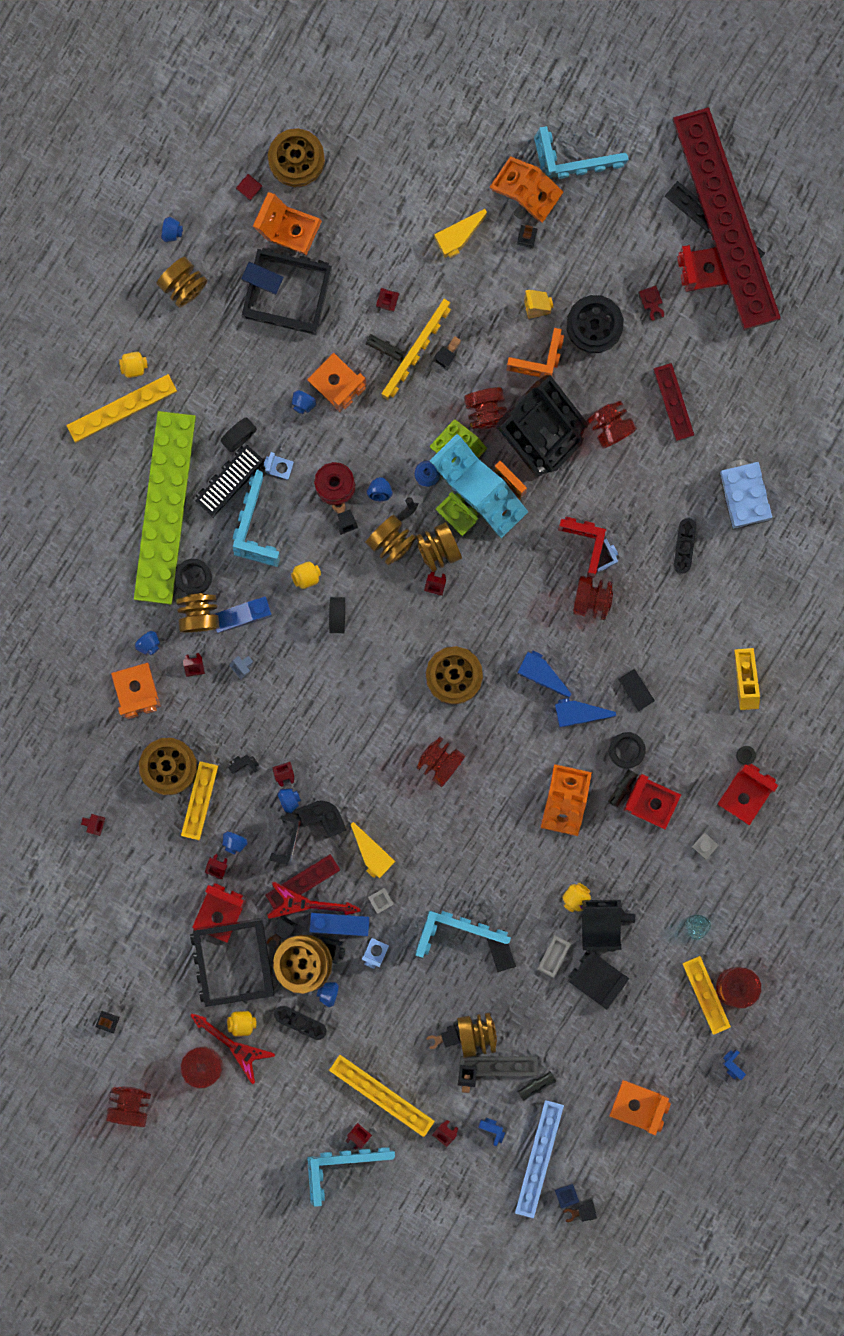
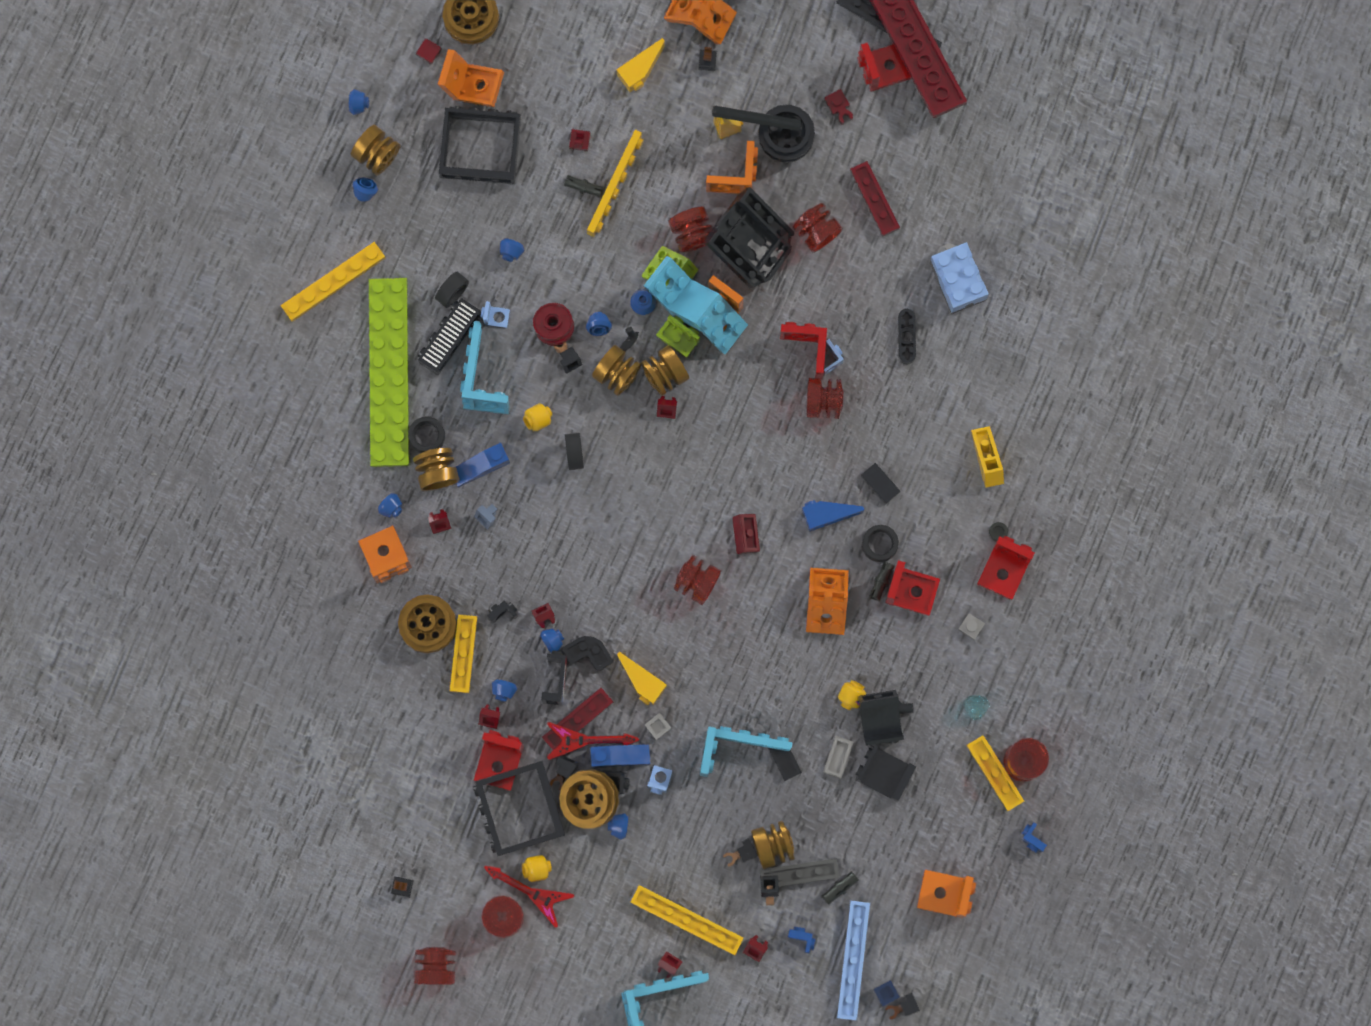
camera: 10 degrees left, 5 degrees down
dark red tile [80,814,105,836] -> none
yellow head [119,352,148,378] -> none
dark blue tile [241,262,284,295] -> none
black beam [274,1006,327,1040] -> none
orange bracket [307,353,366,412] -> none
pearl gold wheel [426,646,483,705] -> none
black piece [433,336,461,371] -> none
blue slope [517,651,571,698] -> none
none -> blue cone [353,177,378,202]
none -> black axle [712,105,801,131]
none -> dark red slope [732,514,760,554]

